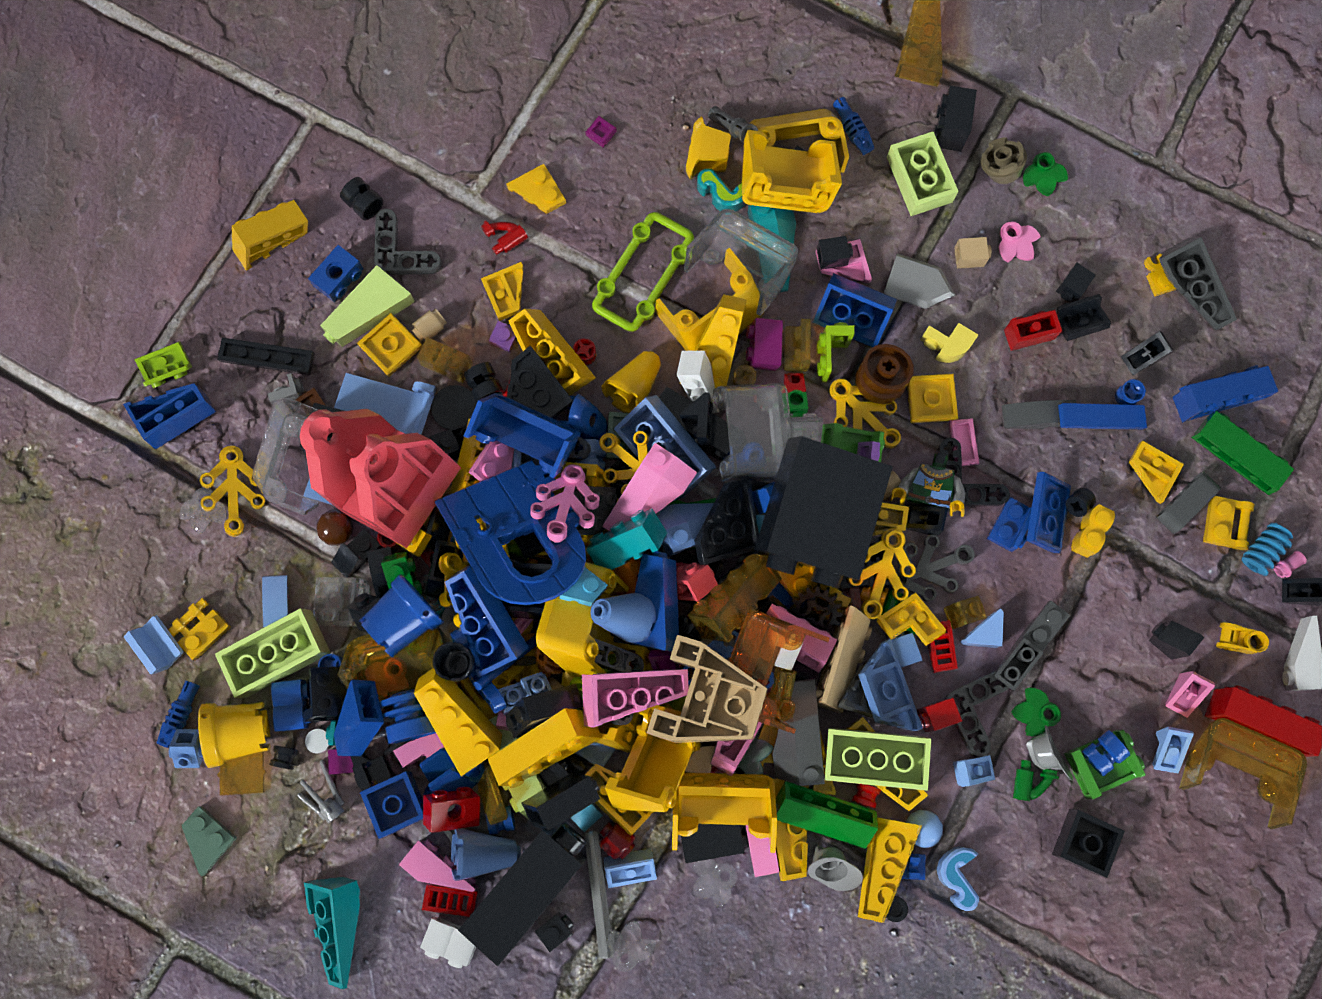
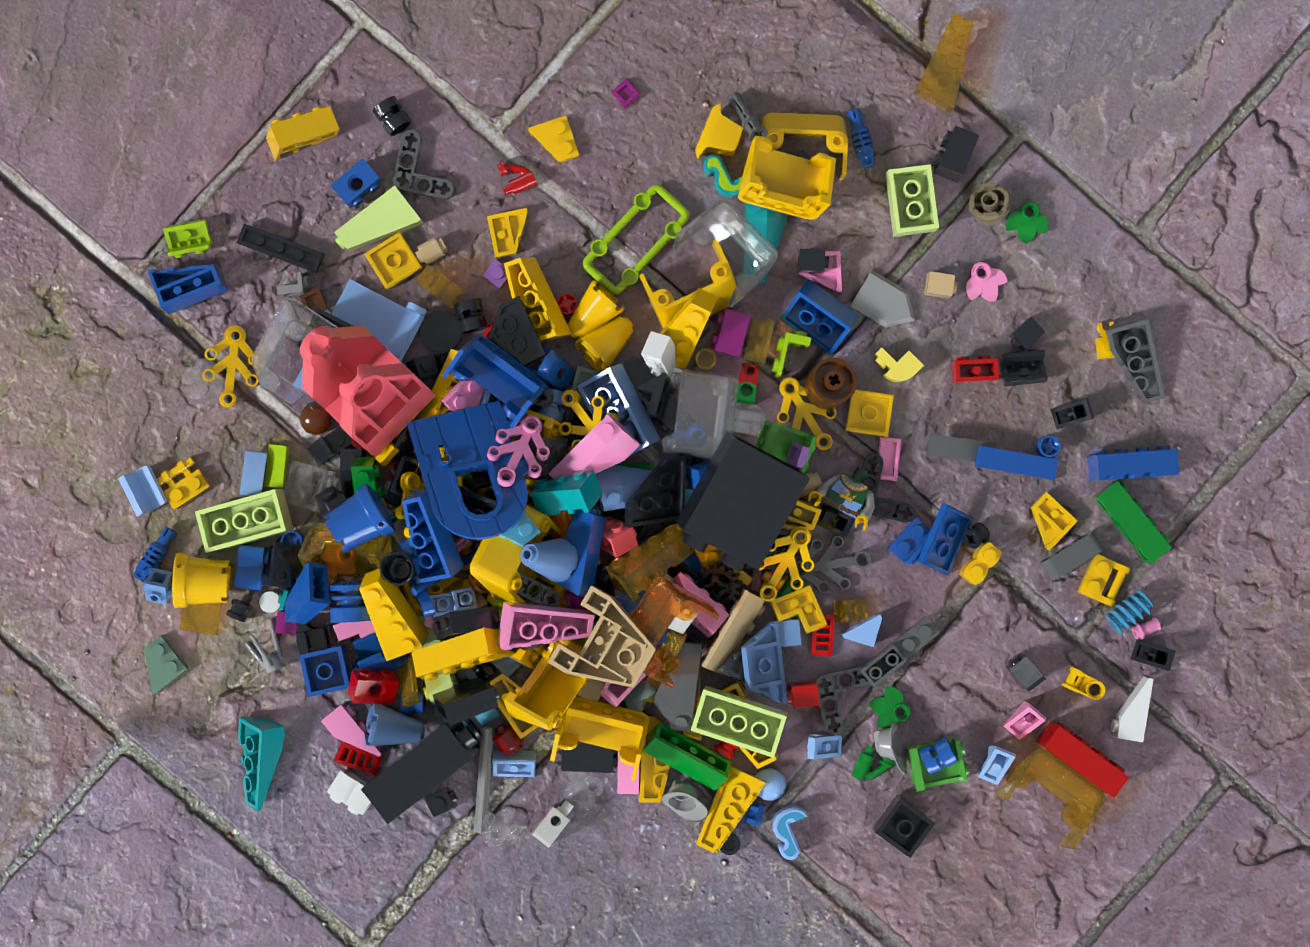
camera: 15 degrees right, 10 degrees up
none -> lime slope [264,444,290,488]
none -> white torso [531,799,574,848]
none -> yellow cone [568,280,625,340]

